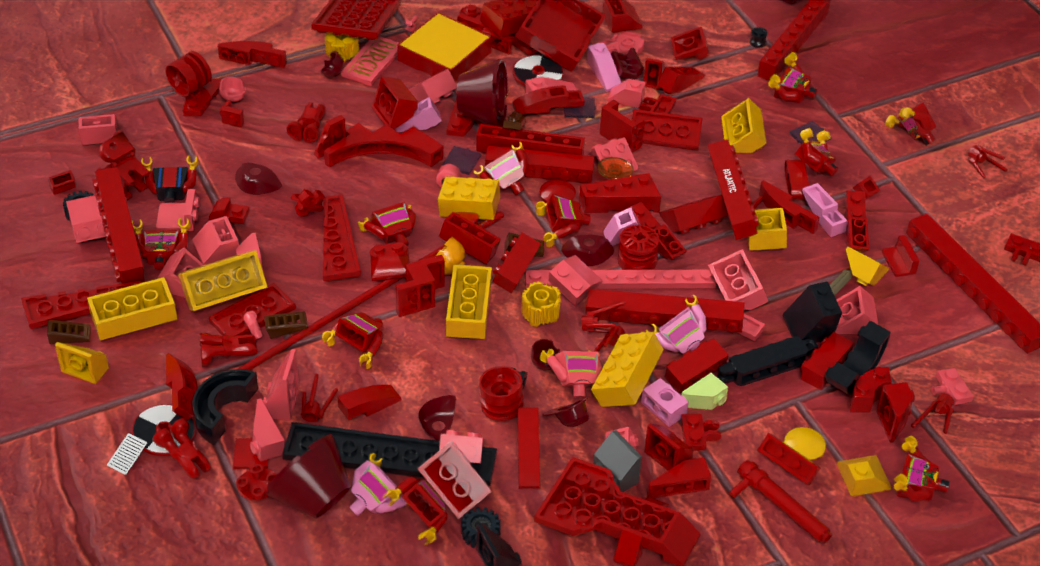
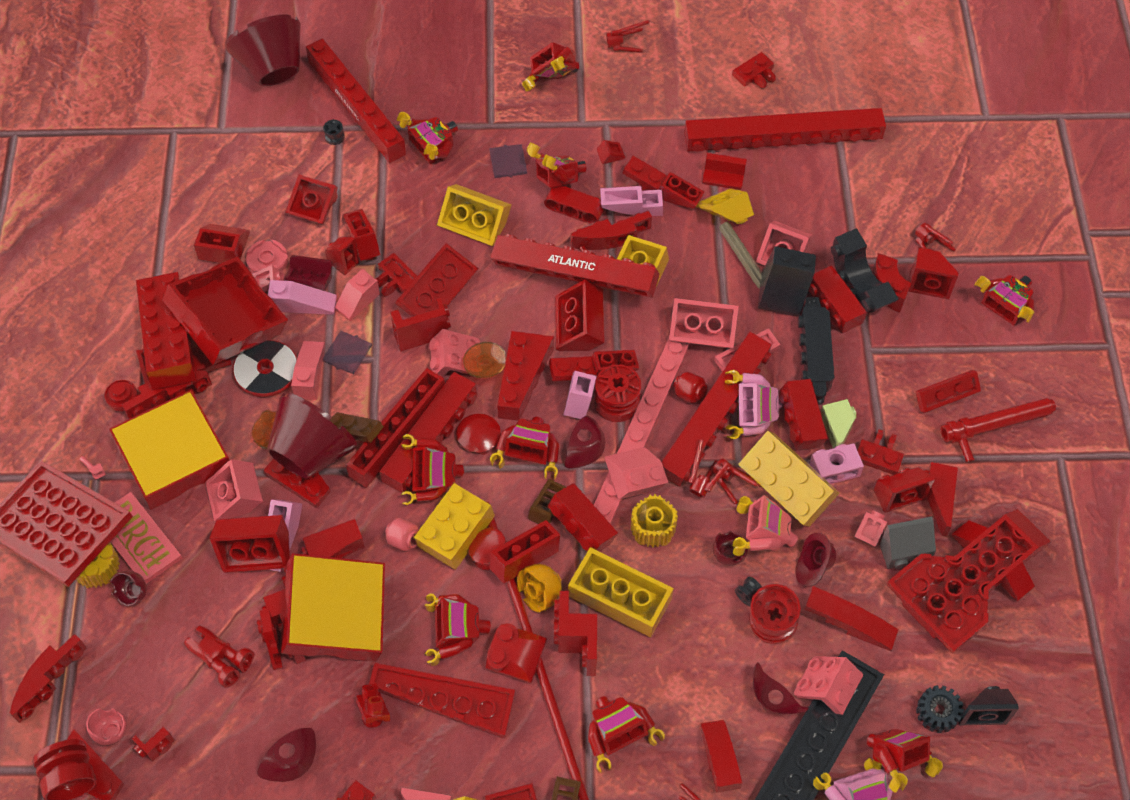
camera: 65 degrees left, 15 degrees up
slope [418,441,493,519] -> none
clear purple piece [442,146,481,175] -> none
red slope [513,85,585,114] -> none
yellow dish [784,427,826,460] -> none
yellow slope [837,455,891,496] -> none
coral plate [931,368,974,405] -> none
none -> yellow tile [281,553,385,662]
none -> red head [674,372,707,403]

